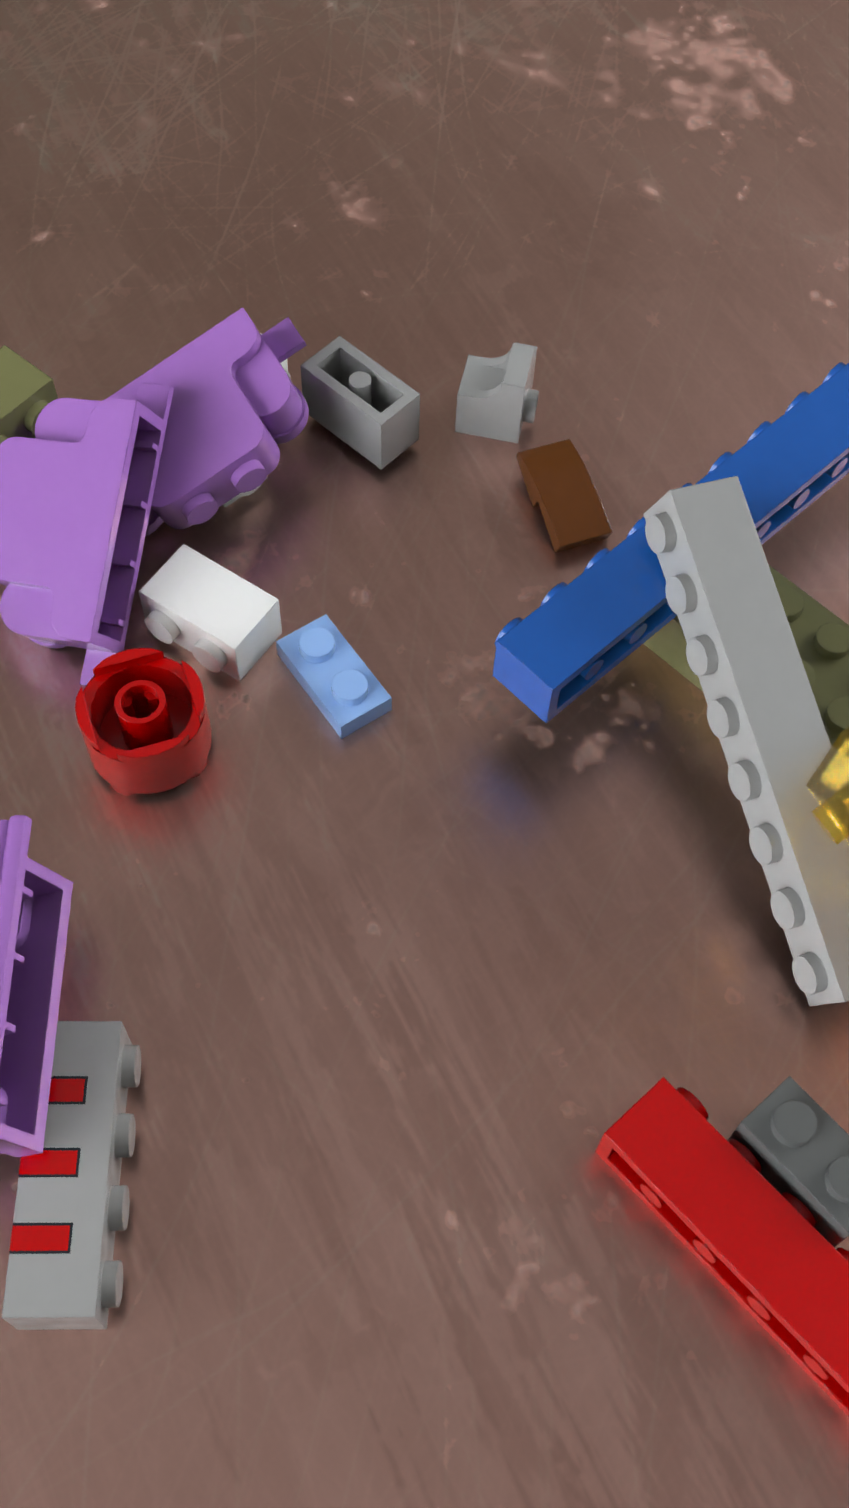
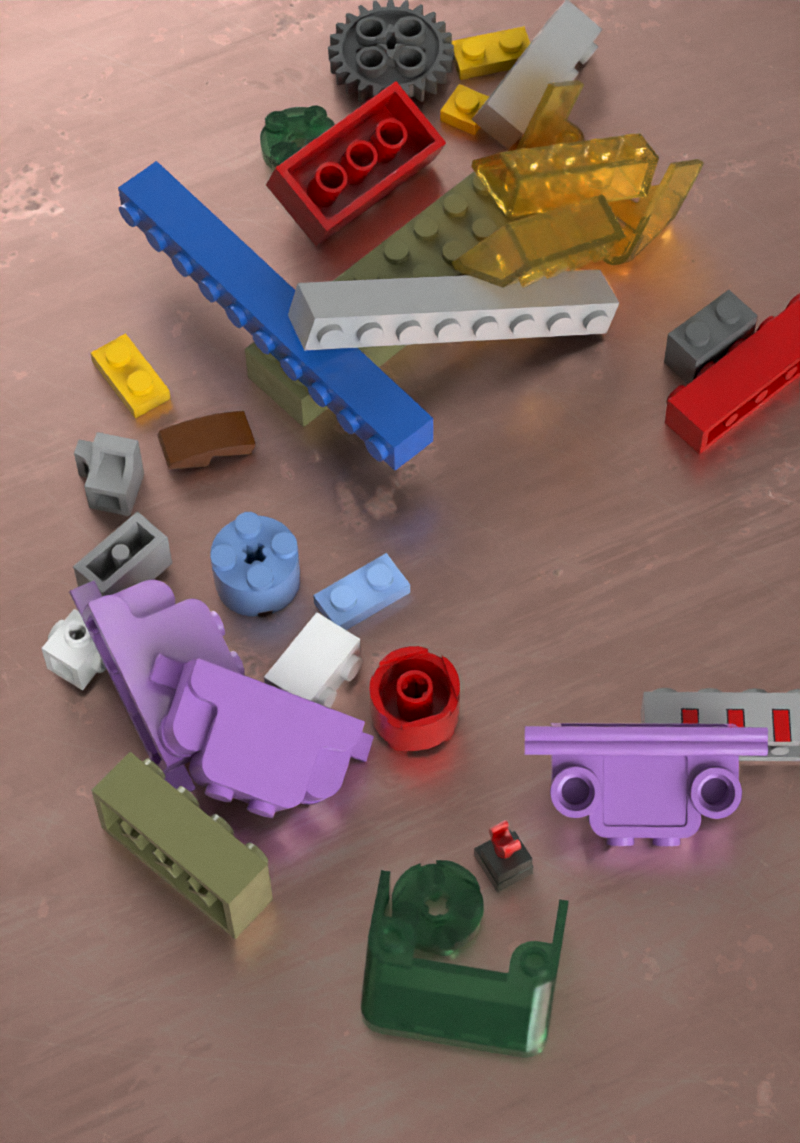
camera: 85 degrees left, 0 degrees up
none -> yellow plate [90,333,171,419]
none -> medium blue brick [210,512,300,617]

